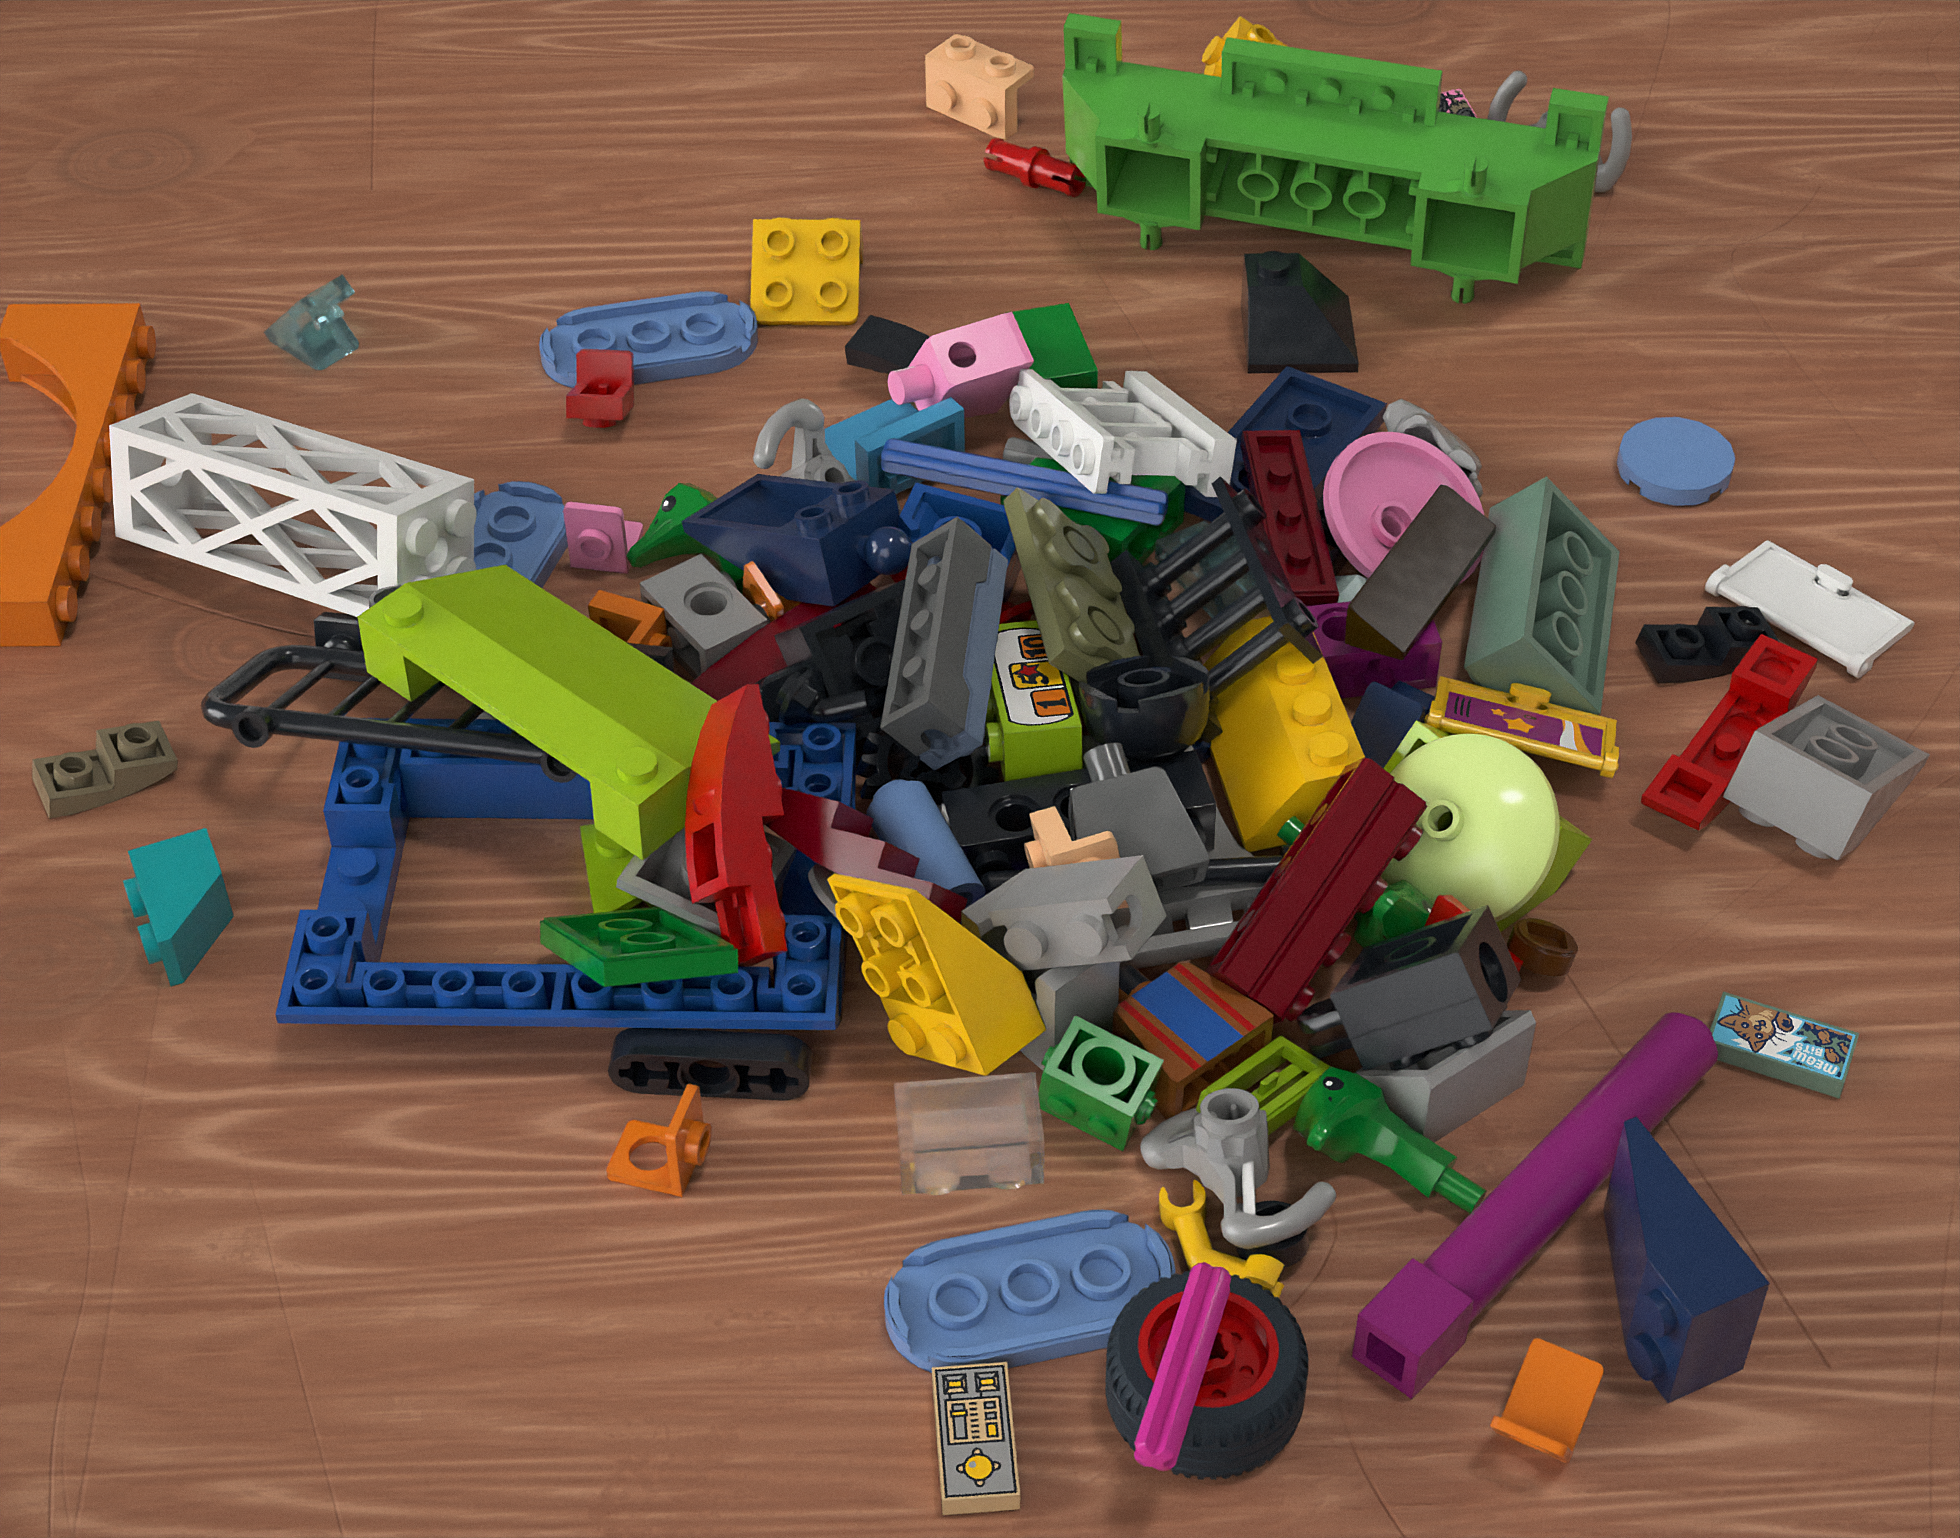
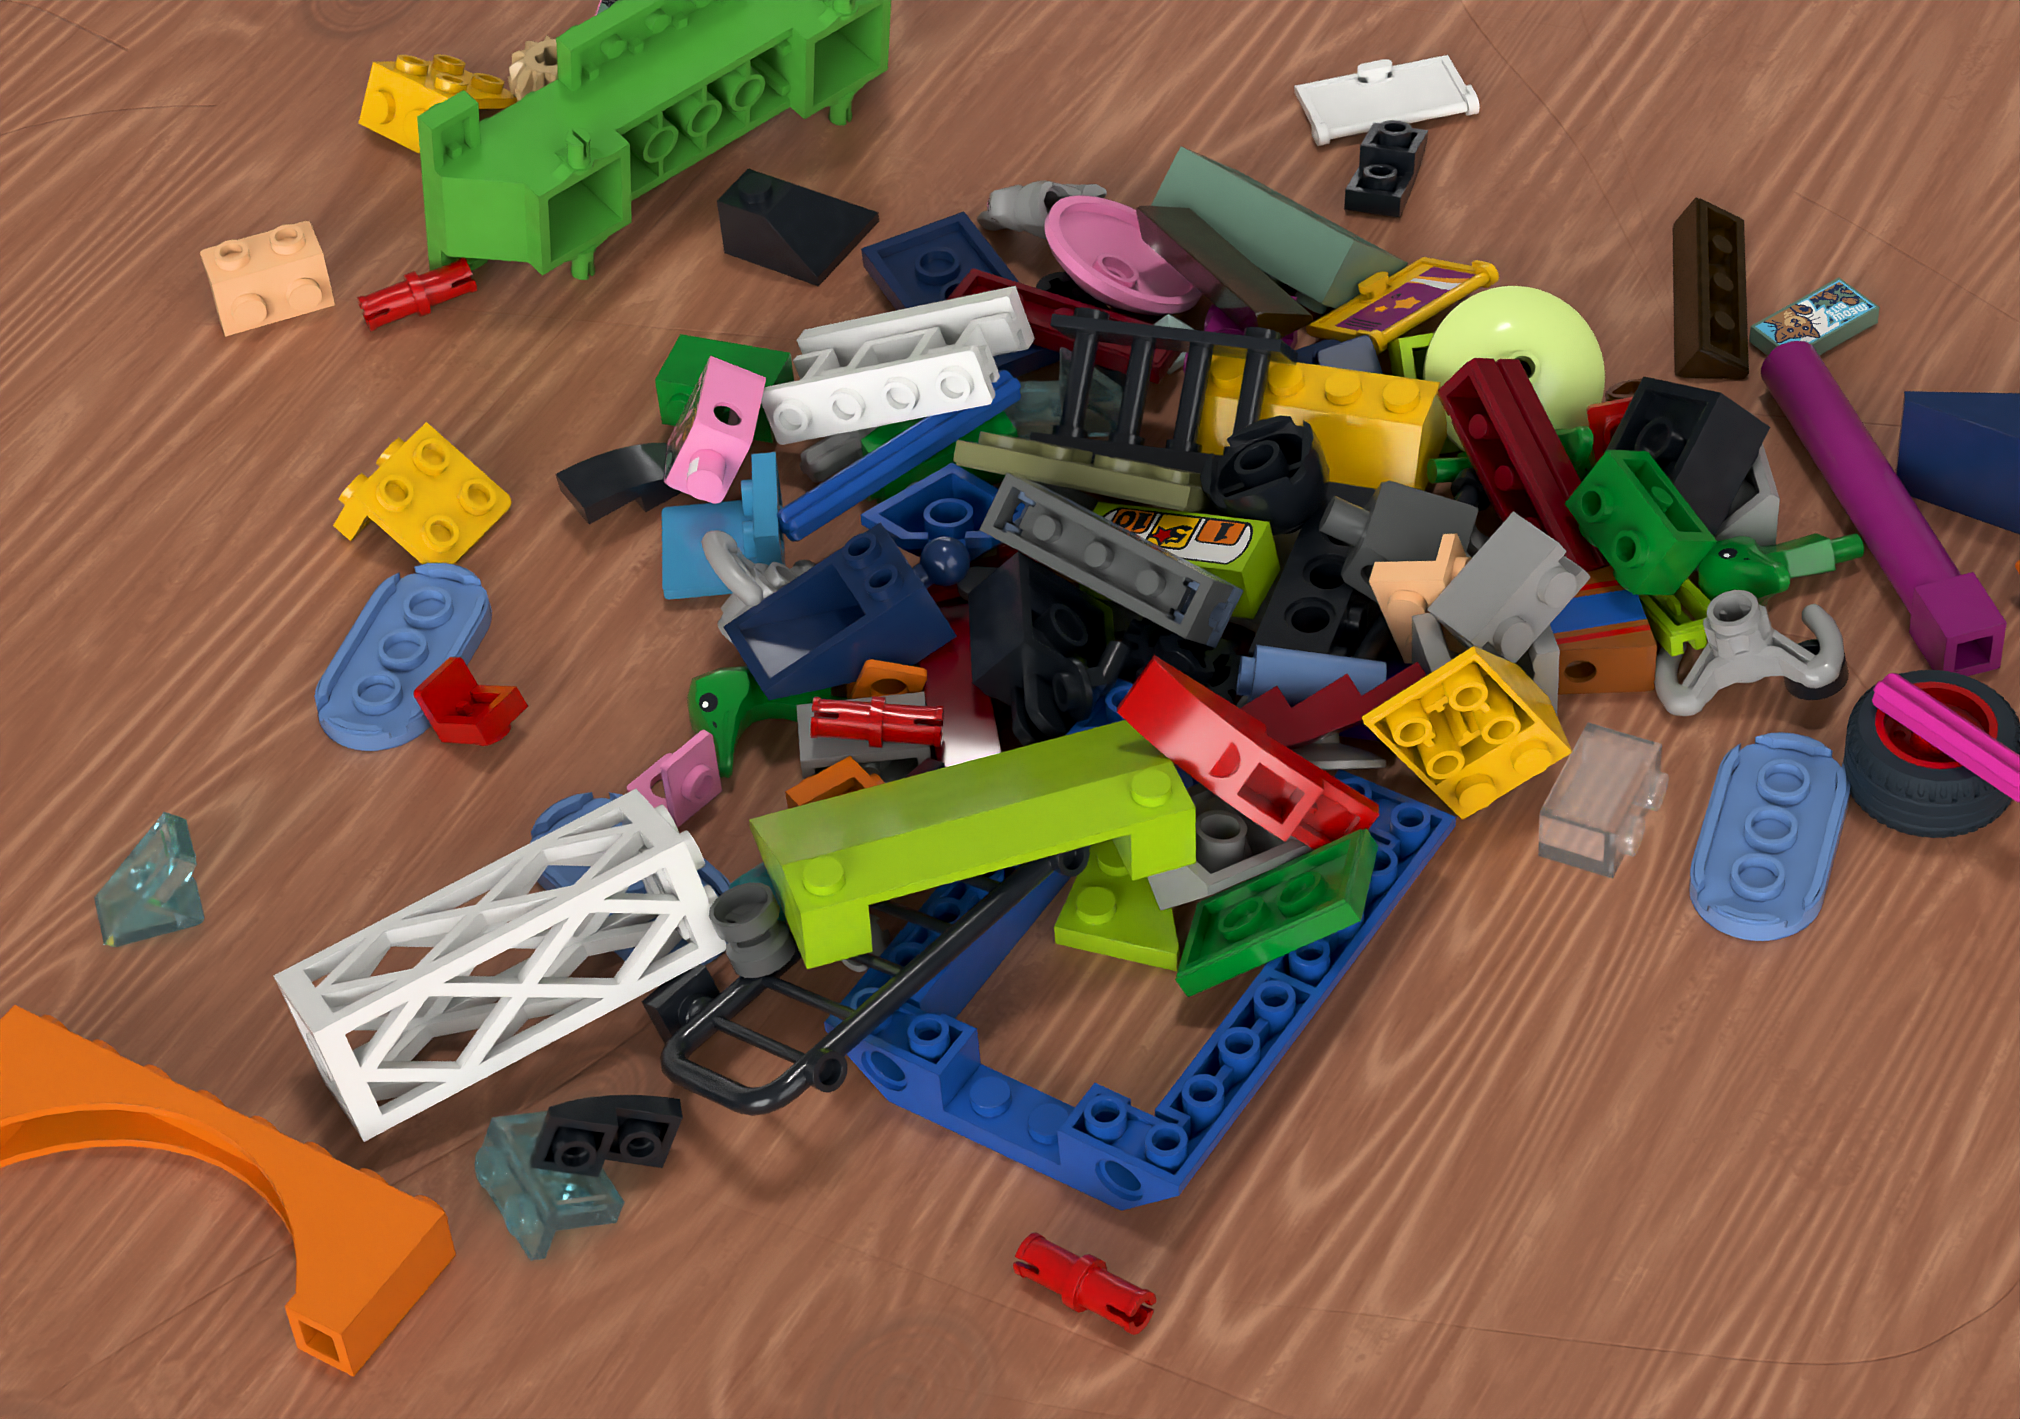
camera: 55 degrees left, 0 degrees up
dark tan slope [32,720,178,819] -> none
teal slope [123,828,234,987] -> none
orange bracket [606,1084,712,1197] -> none
black beam [608,1028,813,1100] -> none
tile [932,1362,1020,1515] -> none
green head [1036,1015,1164,1151] -> none
yellow arm [1159,1180,1284,1298] -> none
medium blue tile [1617,417,1736,506] -> none
red slope [1641,634,1818,831] -> none
light grey slope [1723,695,1930,860] -> none
none -> clear light blue bracket [475,1111,624,1261]
none -> black slope [530,1095,683,1177]
none -> red pin [810,696,944,748]
none -> red pin [1013,1233,1156,1335]
none -> green brick [1565,450,1717,595]
none -> dark brown slope [1672,197,1749,379]

